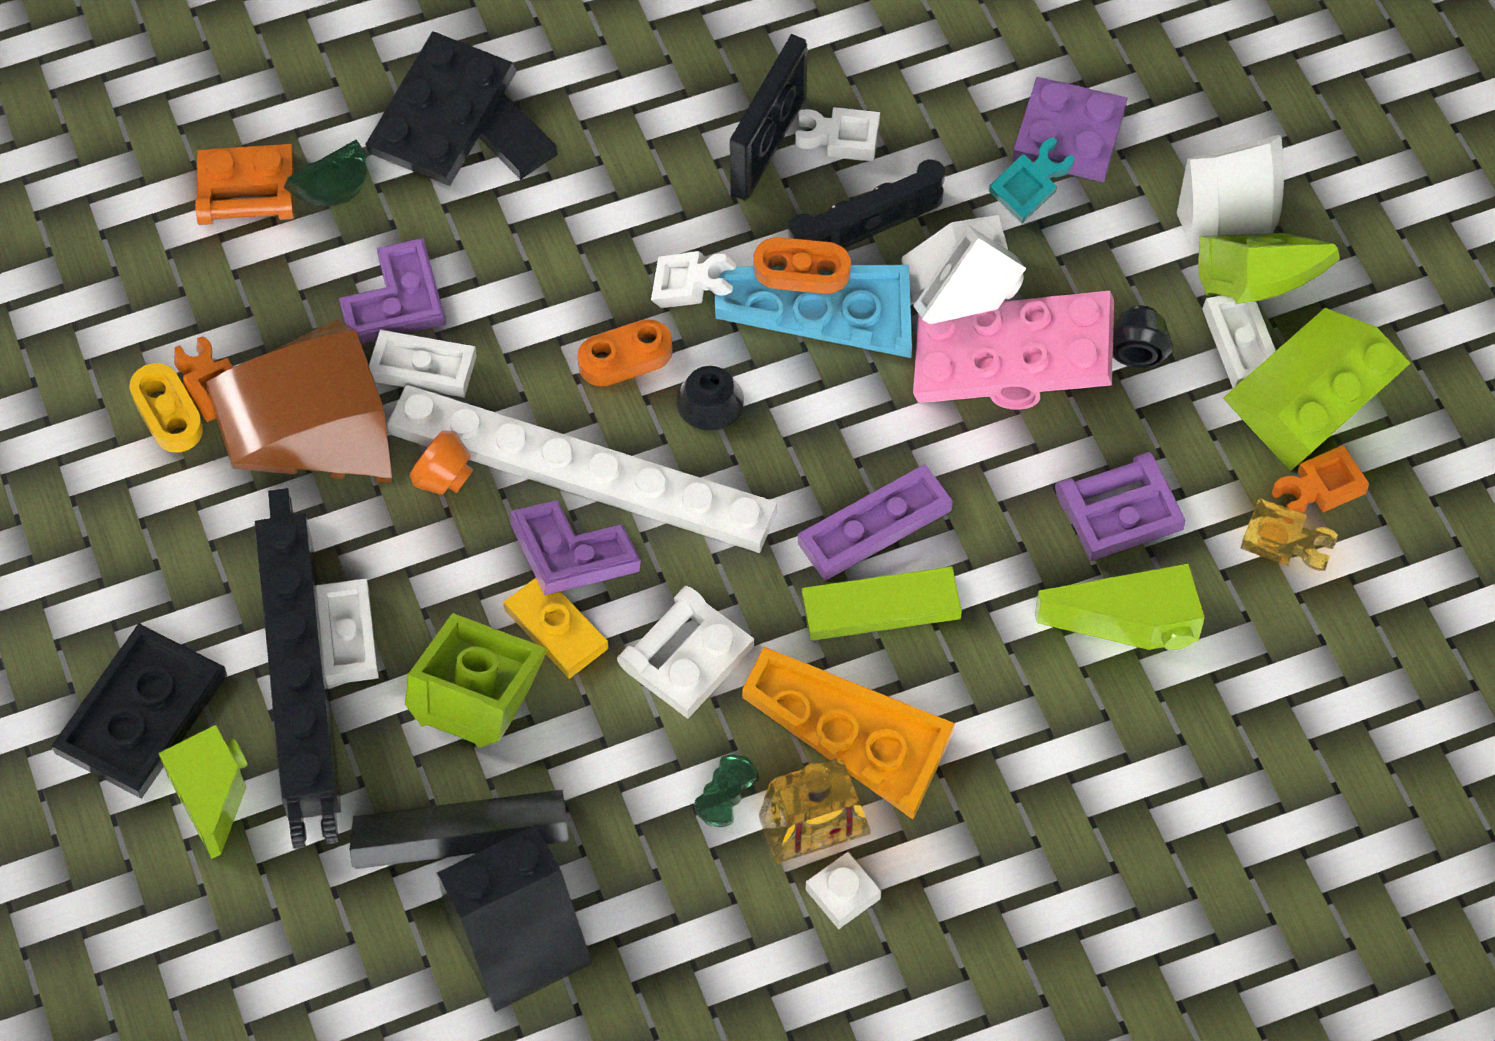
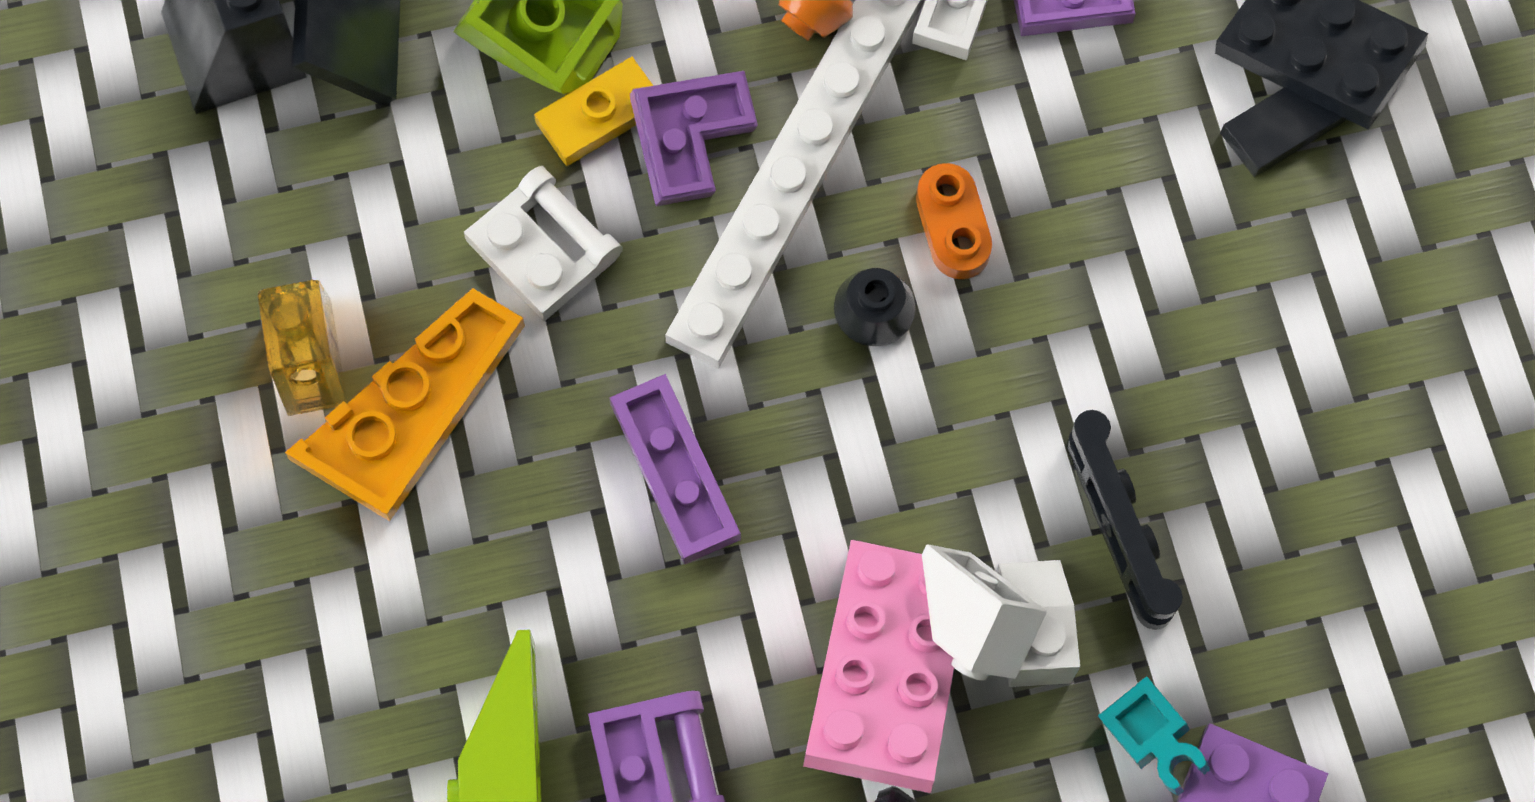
camera: 95 degrees right, 10 degrees up
white plate [651,251,736,308] -> none
clear green piece [694,754,759,827] -> none
medium azure wing [715,265,912,358] -> none
black tile [729,34,807,201] -> none
orange plate [753,237,851,294] -> none
white plate [795,107,880,162] -> none
lime tile [801,566,962,641] -> none
white plate [806,852,881,929] -> none

